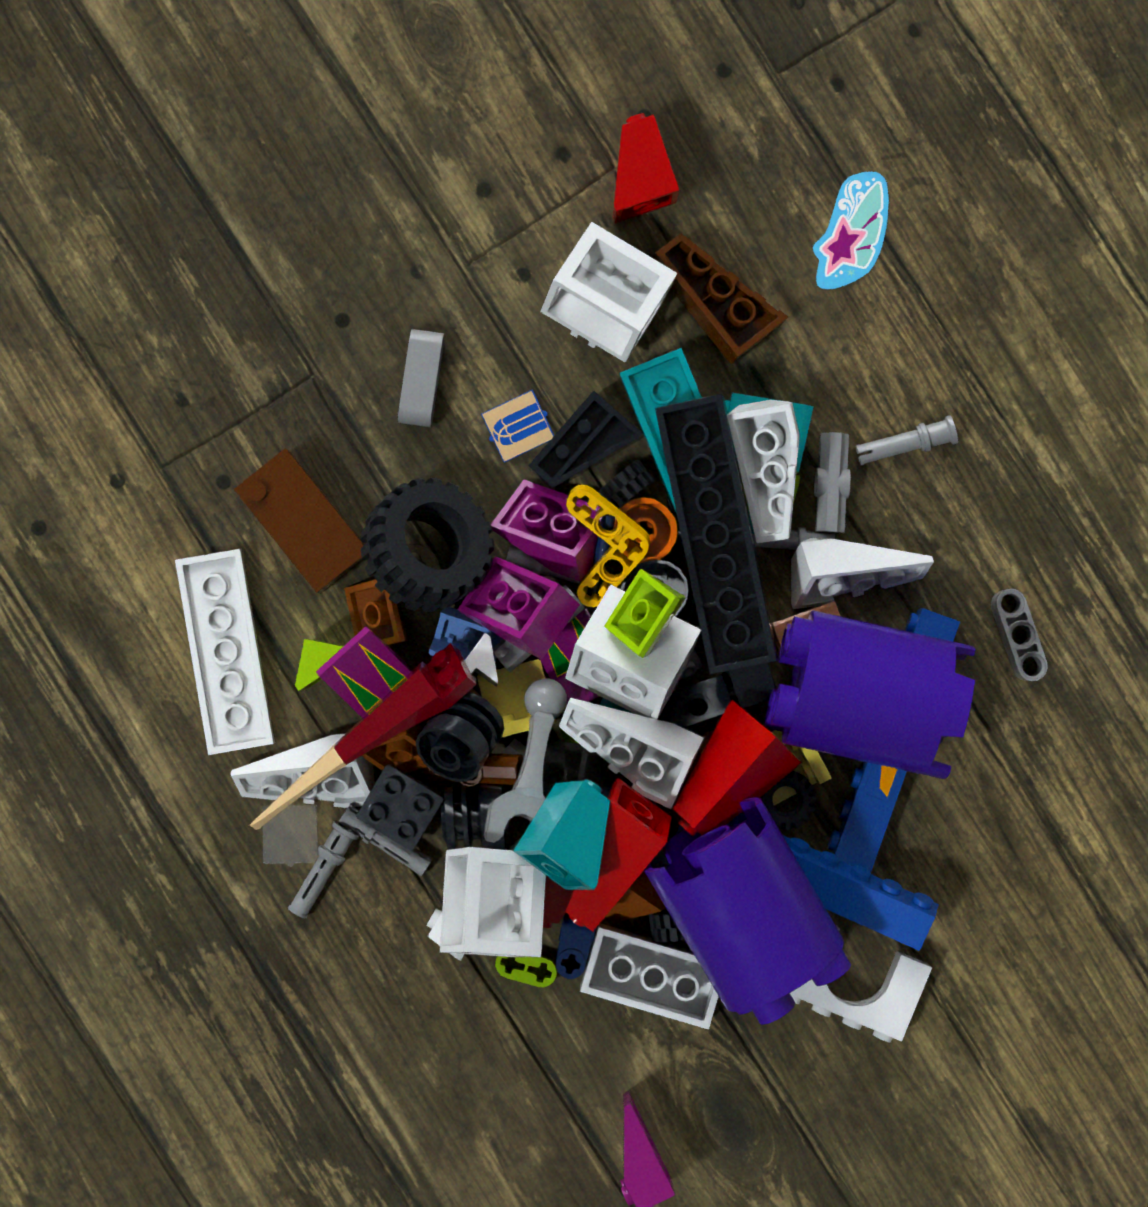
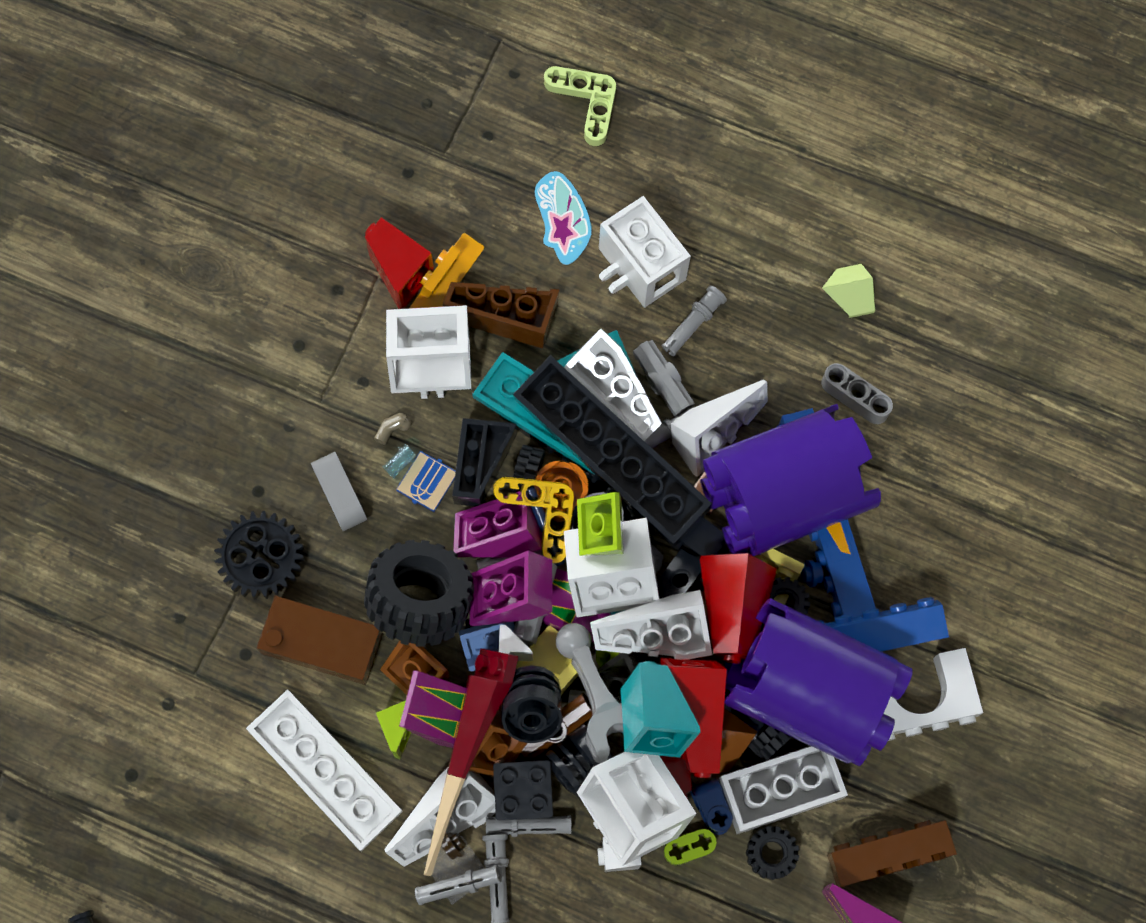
camera: 35 degrees left, 15 degrees down
none -> black gear [214,511,305,600]
none -> dark tan arm [374,413,411,445]
none -> clear light blue pin [382,445,416,479]
none -> light orange bracket [409,233,484,309]
none -> light grey pin [415,865,502,905]
none -> dark brown plate [441,832,466,860]
none -> yellowish green beam [544,66,616,146]
none -> white piece [599,196,691,308]
none -> black tyre [746,826,799,880]
none -> blue plate [801,560,823,587]
none -> yellowish green slope [822,264,875,318]
none -> reddish brown wedge [827,820,957,888]

